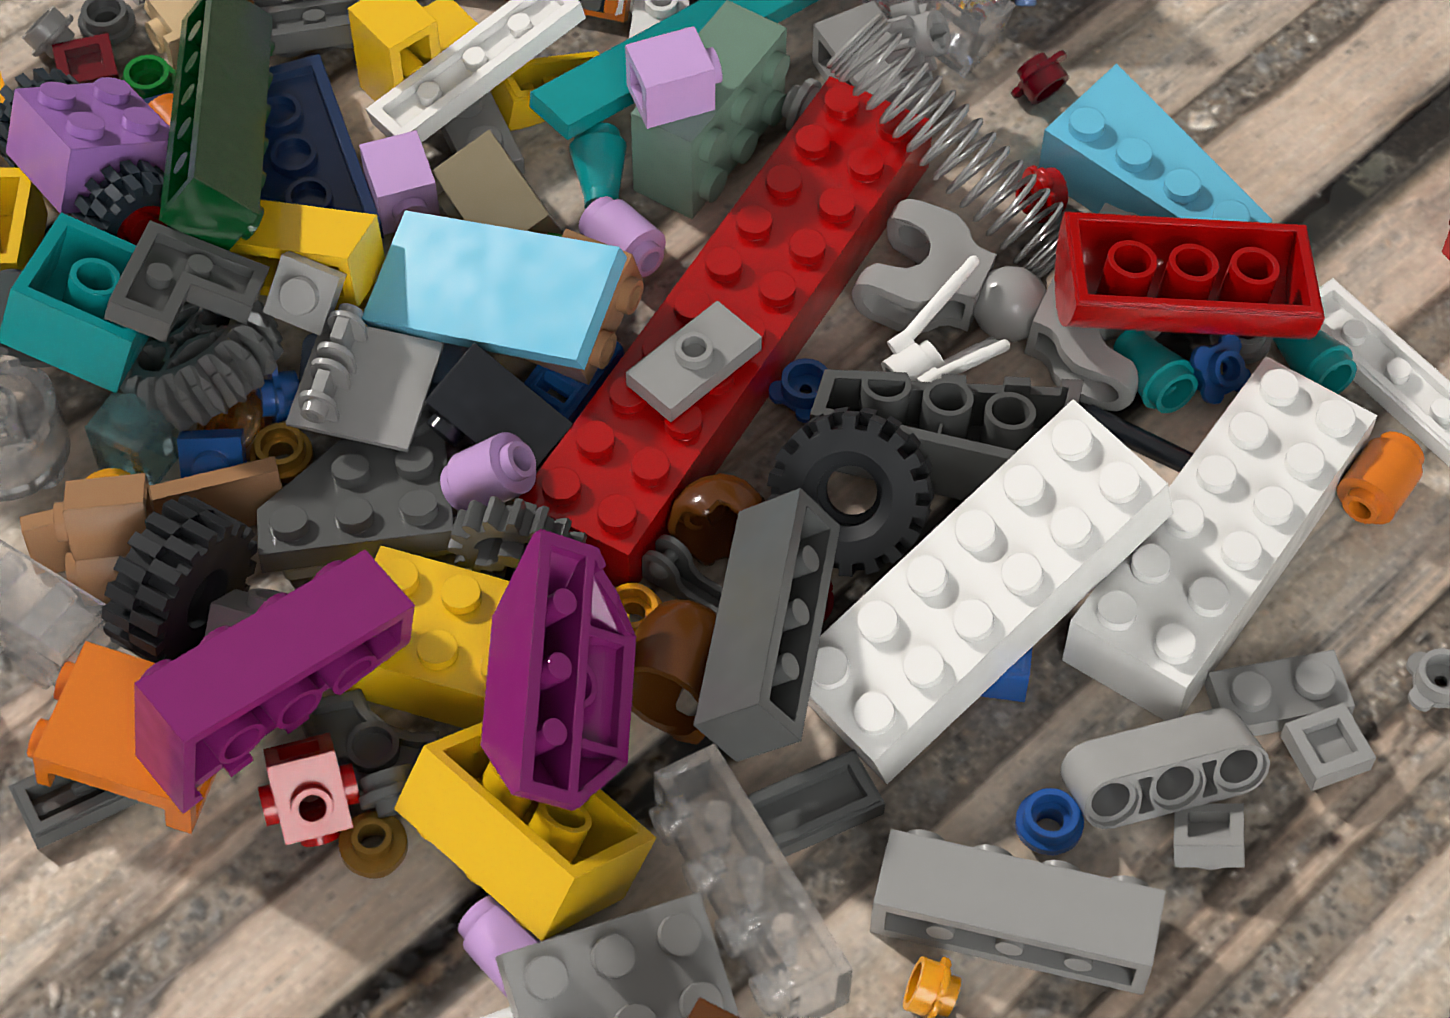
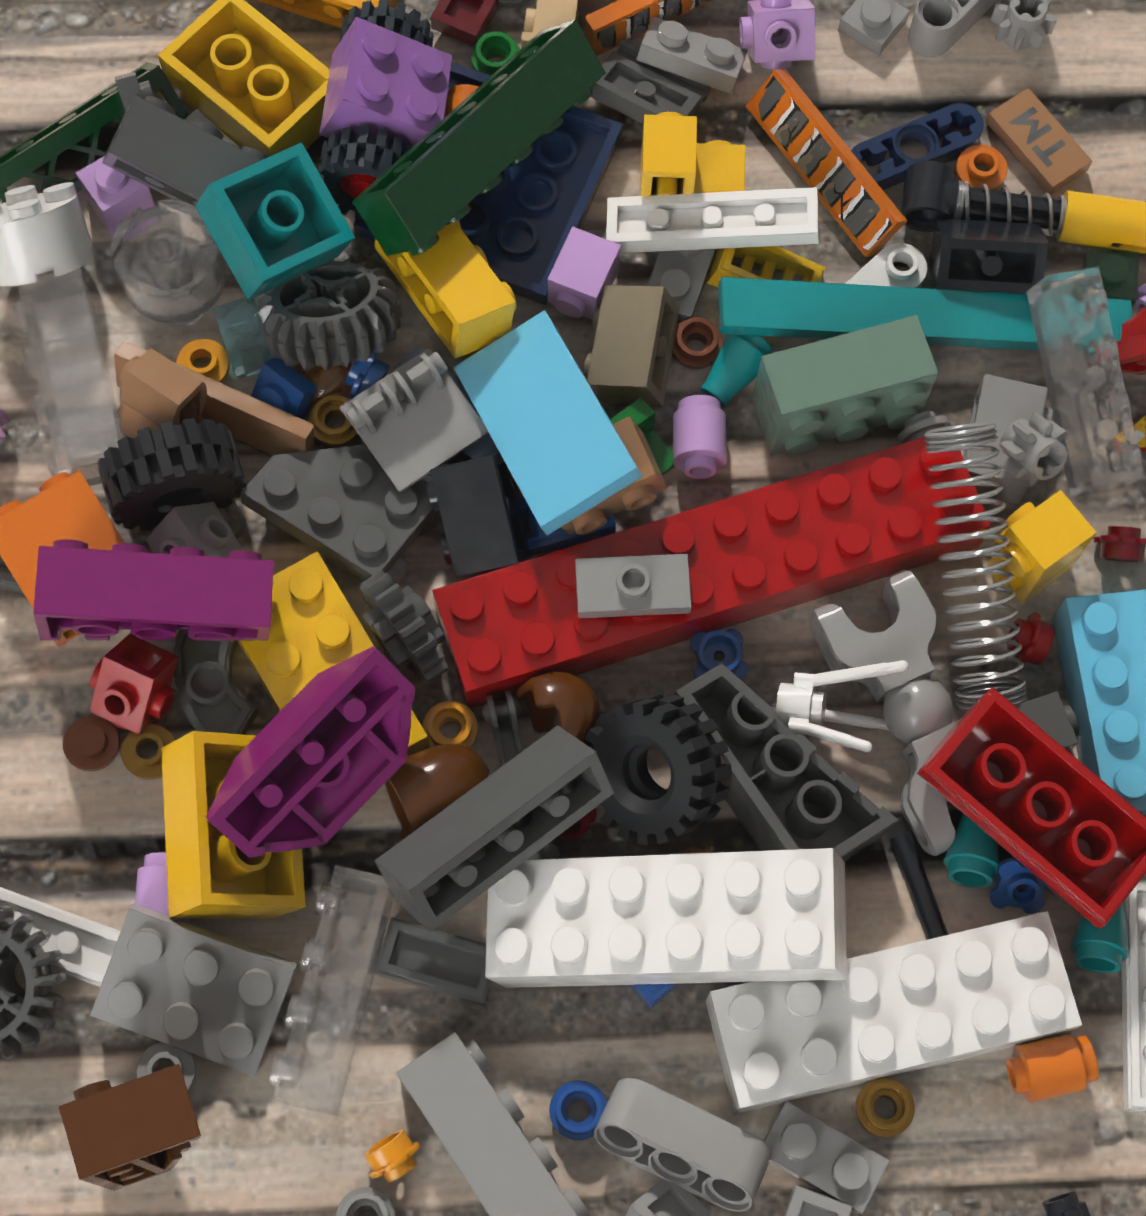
camera: 40 degrees right, 15 degrees up
dark grey plate [104,220,270,342] -> none
light grey plate [263,251,347,336] -> none
dark grey plate [358,763,413,818] -> none
lavender brick [440,432,536,511] -> none
lavender brick [625,26,722,129] -> none
none -> copper plate [63,715,120,772]
none -> copper plate [672,317,723,369]
none -> pearl gold plate [855,1078,915,1138]
none -> yellow brick [988,490,1097,604]

